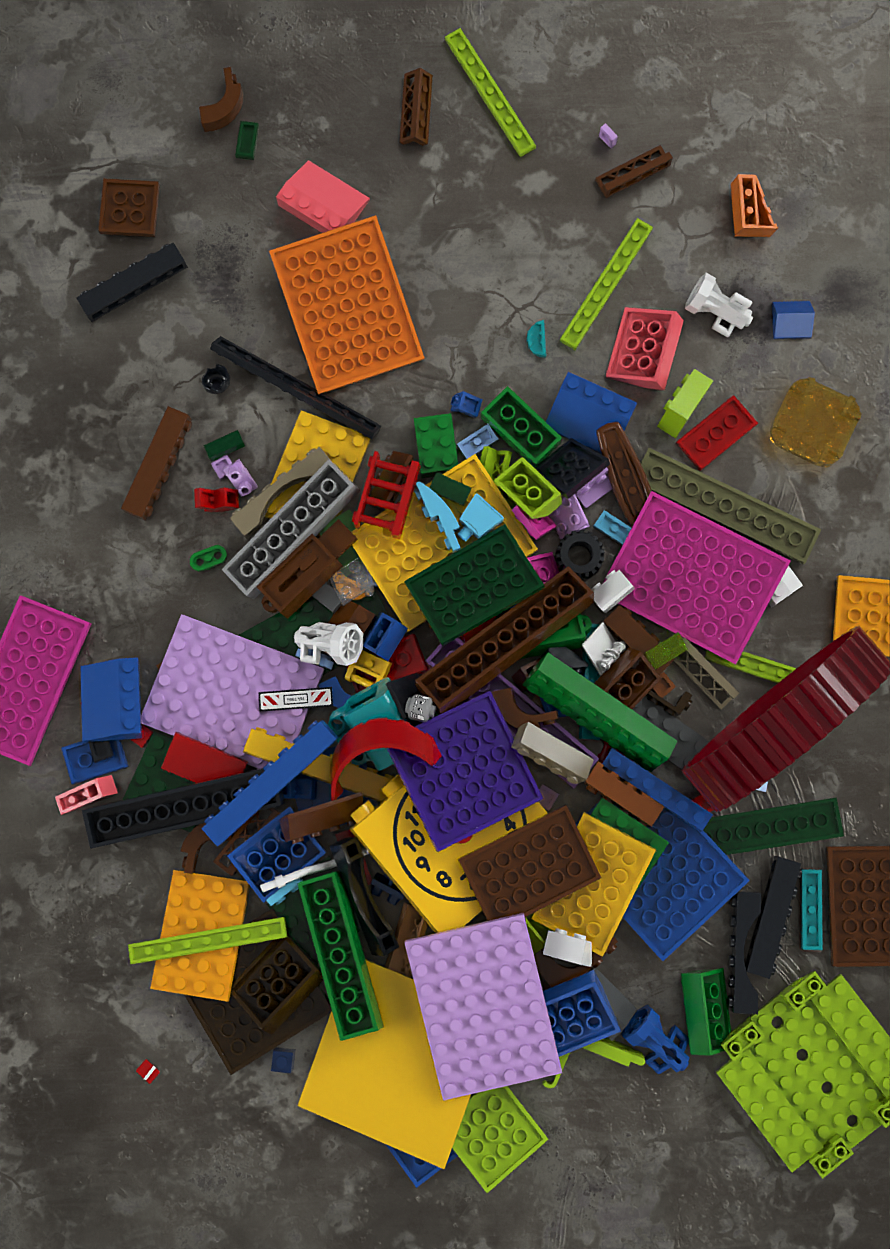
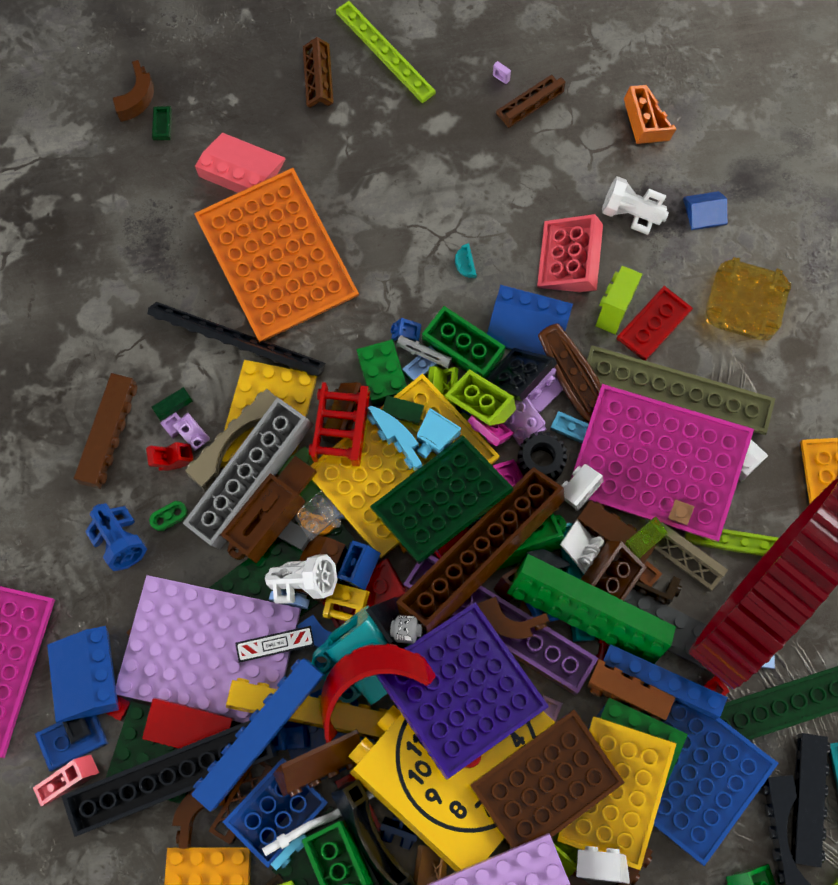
camera: 10 degrees left, 10 degrees down
black brick [77,242,188,322] -> none
reddish brown plate [98,178,160,237] -> none
black hair [202,364,230,394] -> none
brick [511,722,594,784] -> none
lime tile [560,218,653,350] -> none
none -> blue piece [85,503,147,571]
none -> light grey pin [396,335,452,368]
none -> medium nougat plate [668,499,695,526]

